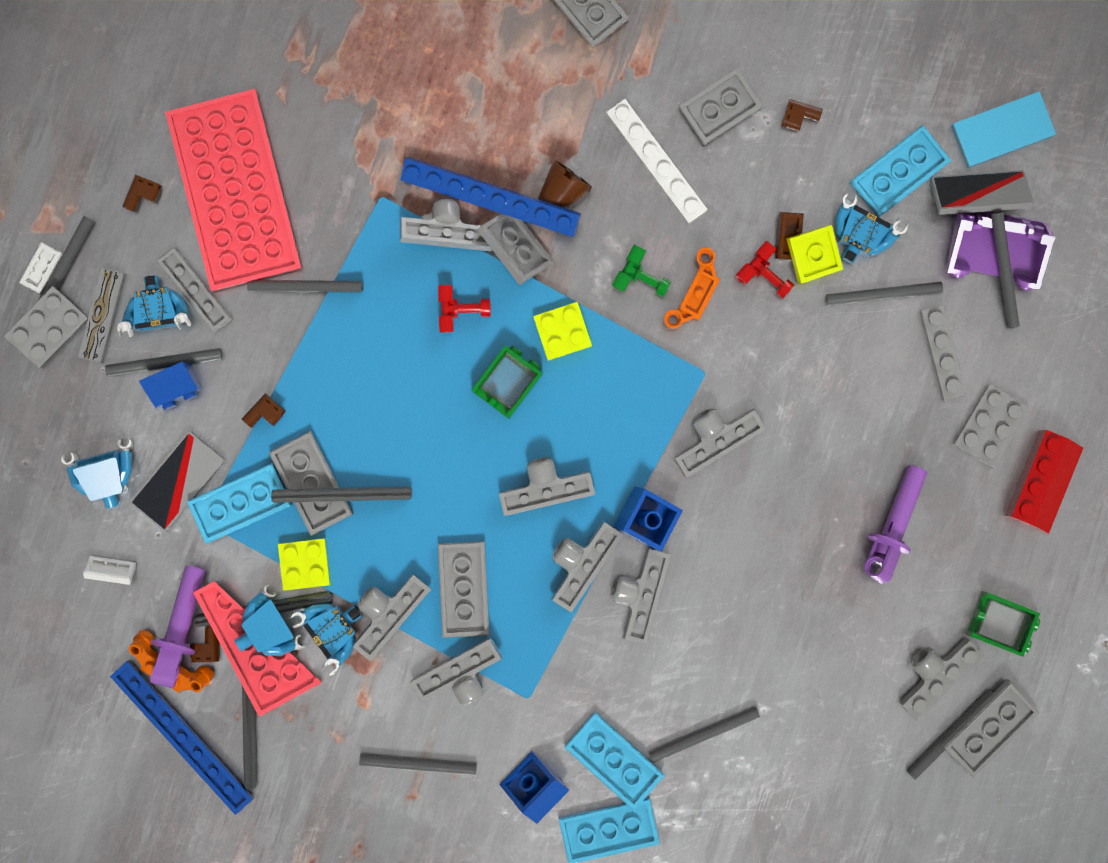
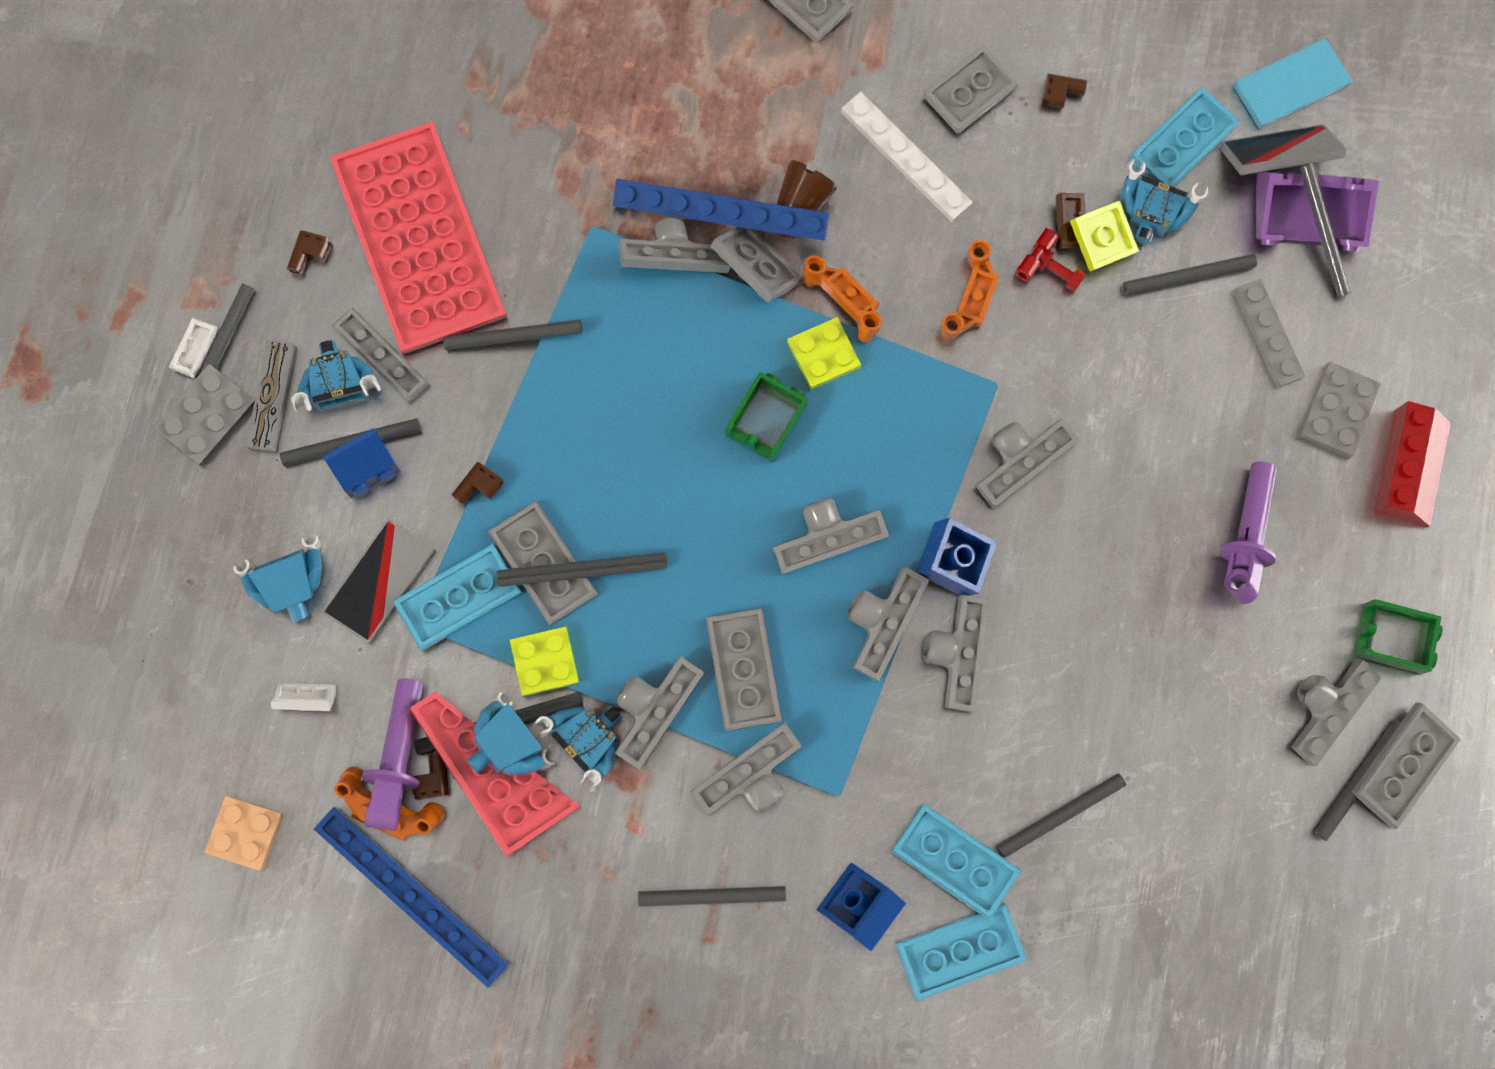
camera: 15 degrees left, 10 degrees down
dark grey axle [242,686,257,789] -> none
red bar [438,285,491,333] -> none
green bar [612,244,672,298] -> none
none -> light nougat plate [204,796,283,871]
none -> orange plate [803,255,882,343]

